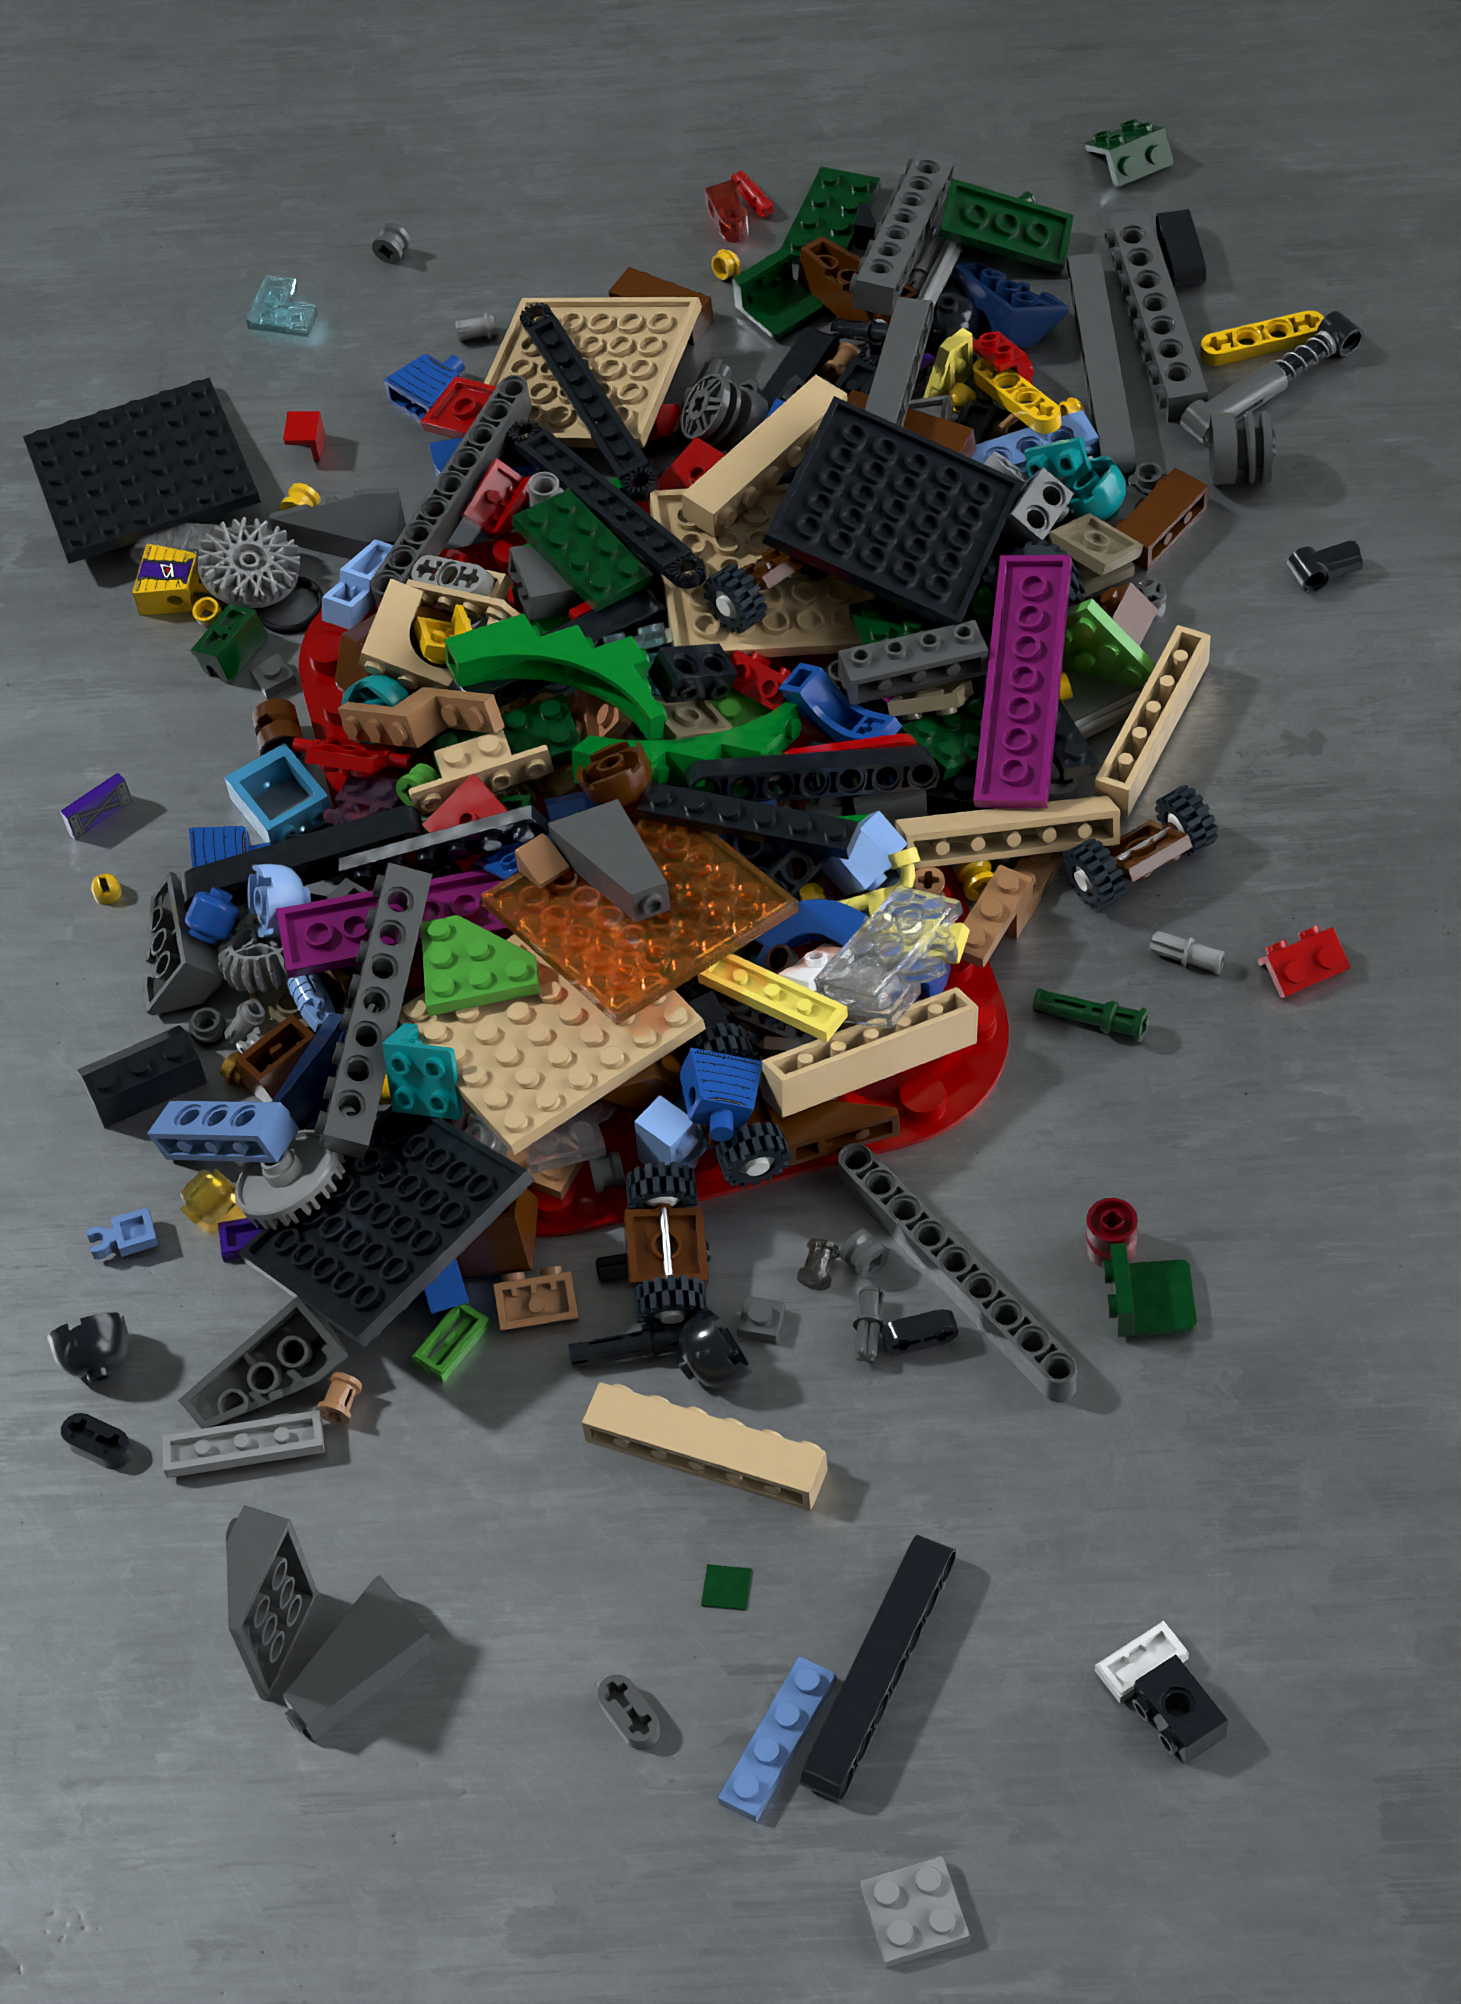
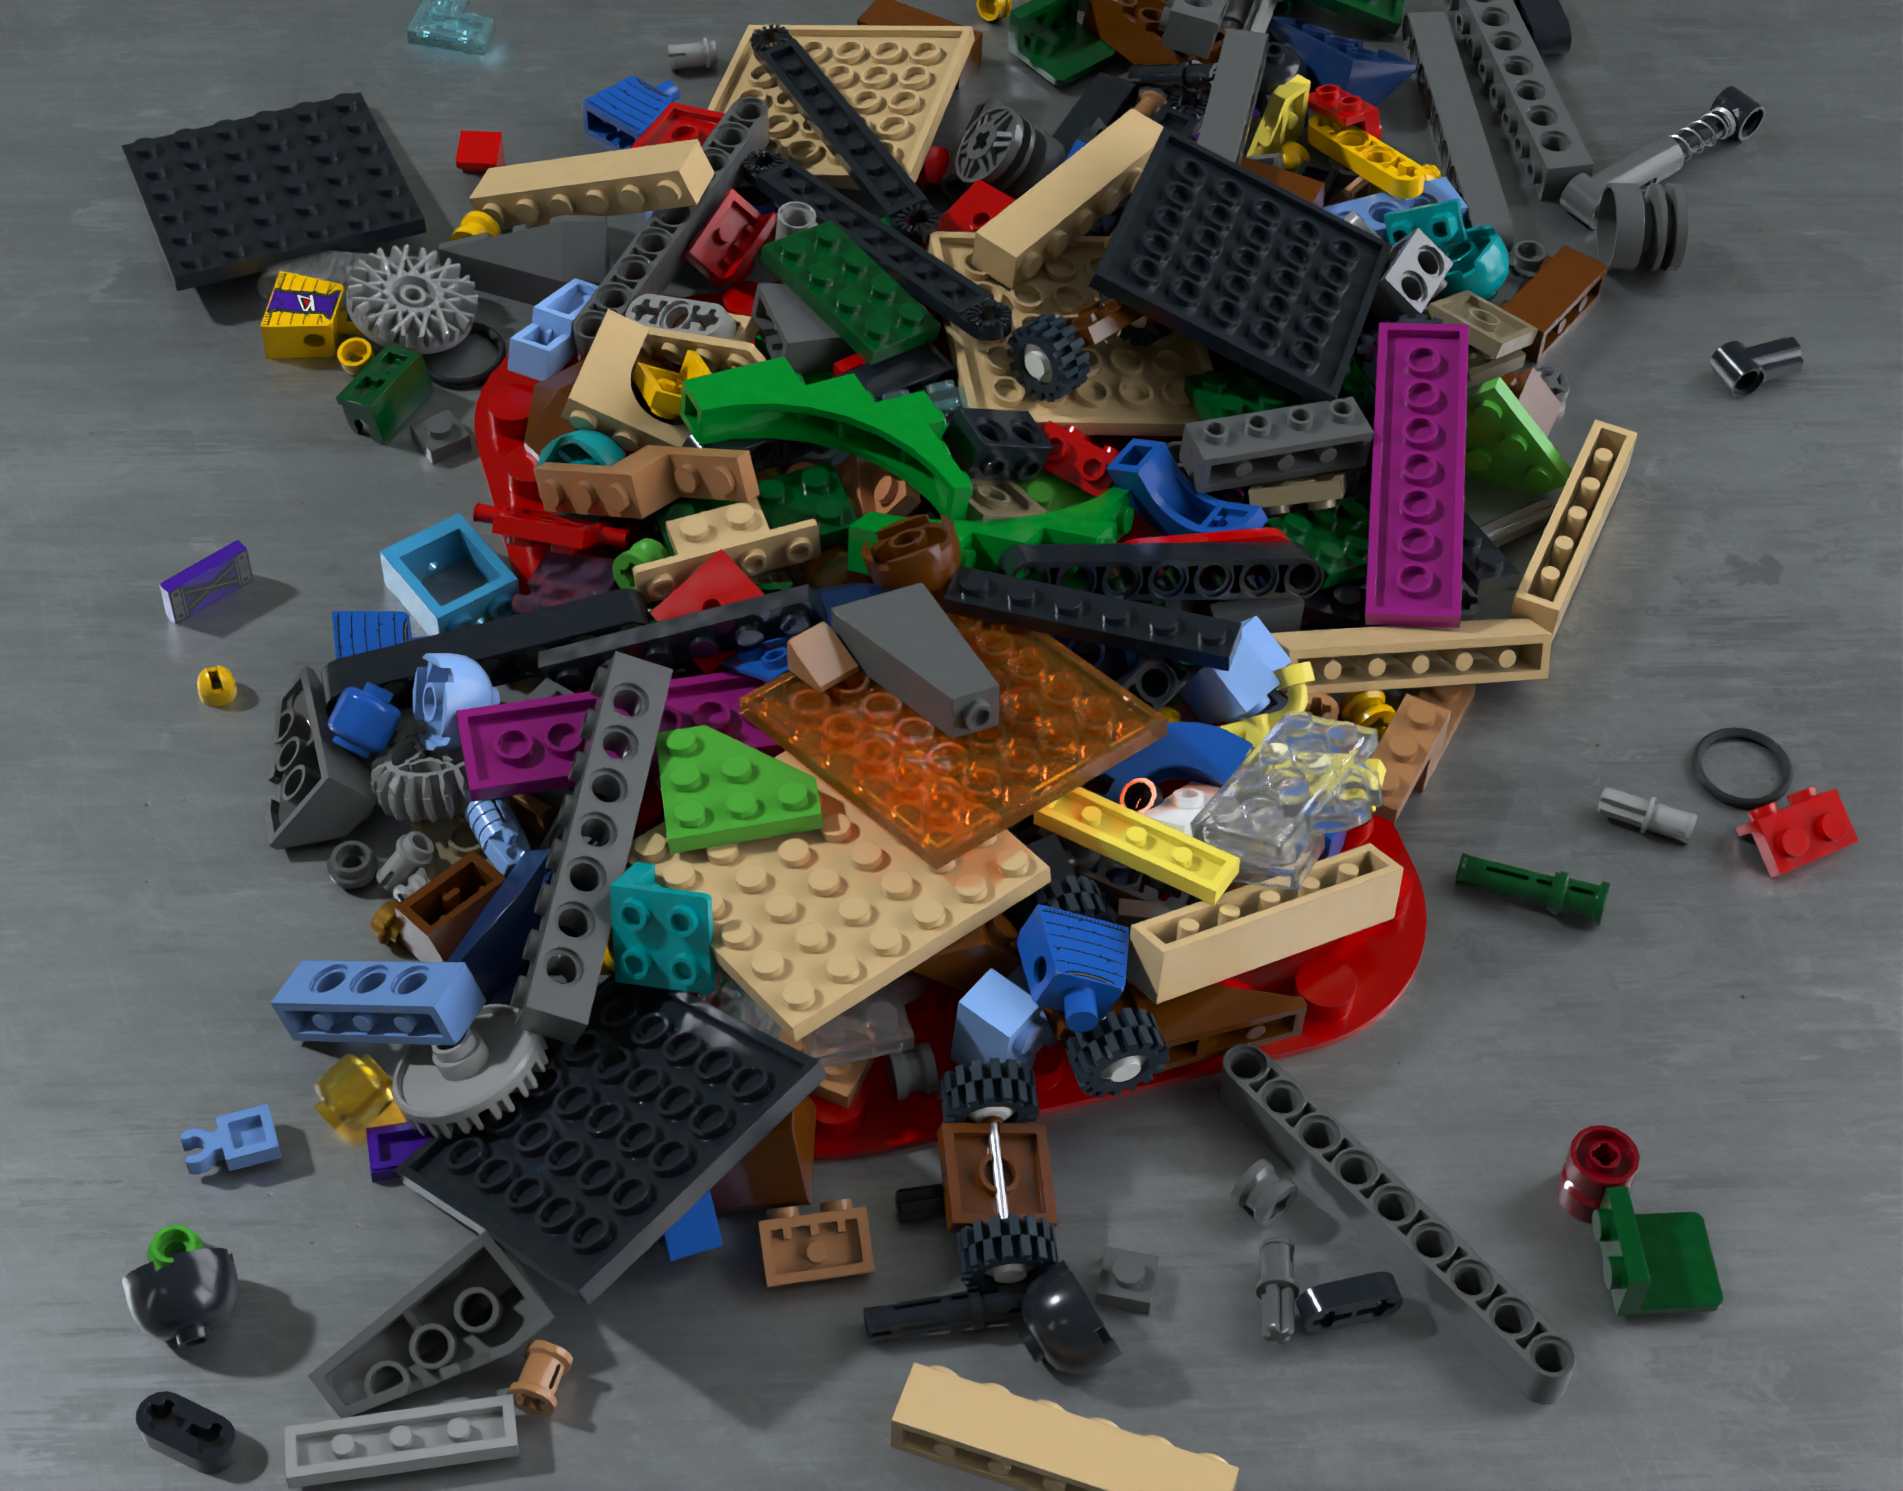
camera: 10 degrees left, 5 degrees down
black slope [77,1025,208,1128] -> none
reddish brown wheel [251,699,303,759] -> none
bright green tile [411,1303,491,1383] -> none
clear smoke bush [797,1238,840,1290] -> none
plate [1063,785,1218,910] -> none
yellow beam [1200,310,1324,366] -> none
none -> bright green plate [147,1225,204,1271]
none -> tan brick [469,139,715,230]
none -> black tyre [1692,727,1793,808]

